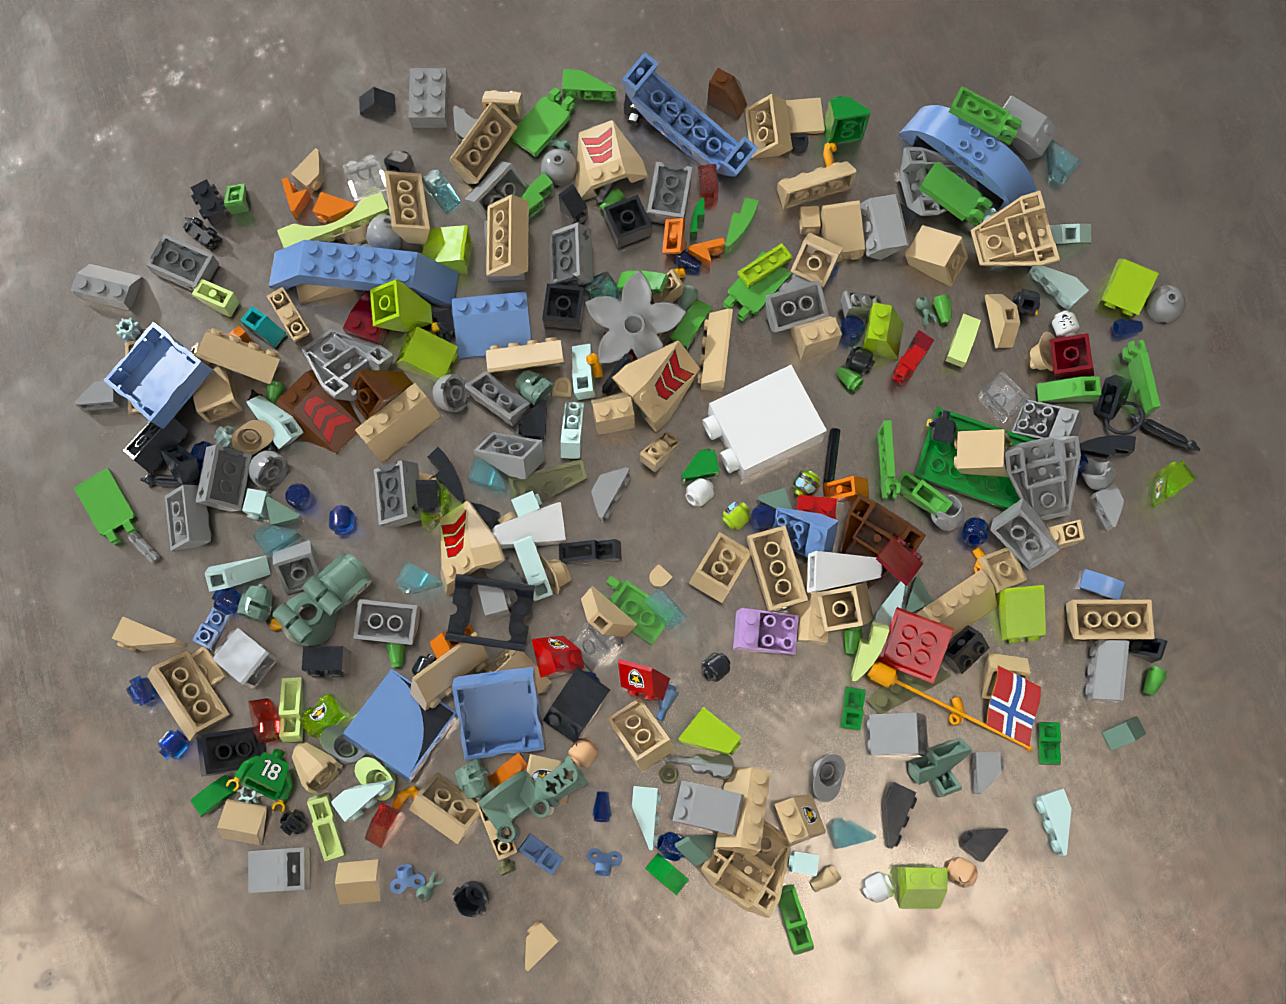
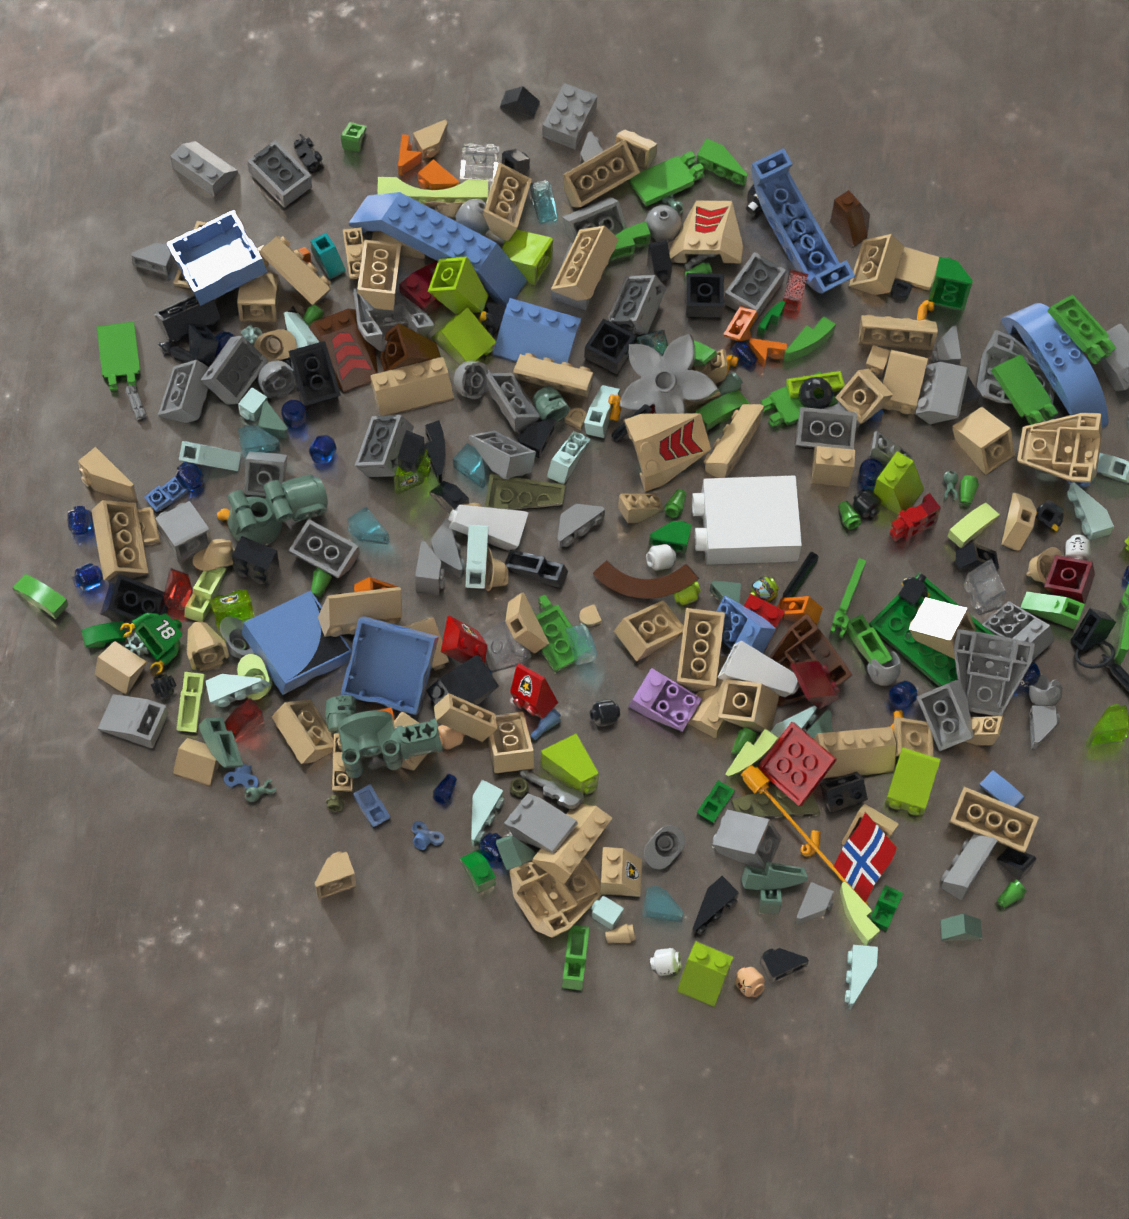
camera: 20 degrees right, 10 degrees down
light aqua gear [116,317,141,342] -> none
black brick [190,179,229,226] -> none
yellowish green slope [192,279,240,317] -> none
sand green helmet [237,584,273,623] -> none
light orange arm [392,786,420,810] -> none
tan wedge [440,501,505,596] -> none
black piece [445,574,535,652] -> none
black cap [452,881,489,917] -> none
light aqua brick [511,491,542,517] -> none
tan slope [590,392,635,435] -> none
clear blue head [750,505,775,532] -> none
black slope [1079,435,1136,460] -> none
none -> bright green slope [12,574,68,619]
none -> tan piece [193,539,235,571]
none -> sand green slope [199,717,243,768]
none -> black slope [288,341,341,407]
none -> tan slope [357,240,401,310]
none -> tan brick [434,693,497,742]
none -> reddish brown tile [593,560,700,599]
none -> bright green cone [664,489,687,518]
none -> black piece [799,377,833,409]
none -> yellowish green slope [840,881,880,946]
none -> light grey slope [932,326,961,365]
none -> black slope [955,543,999,573]

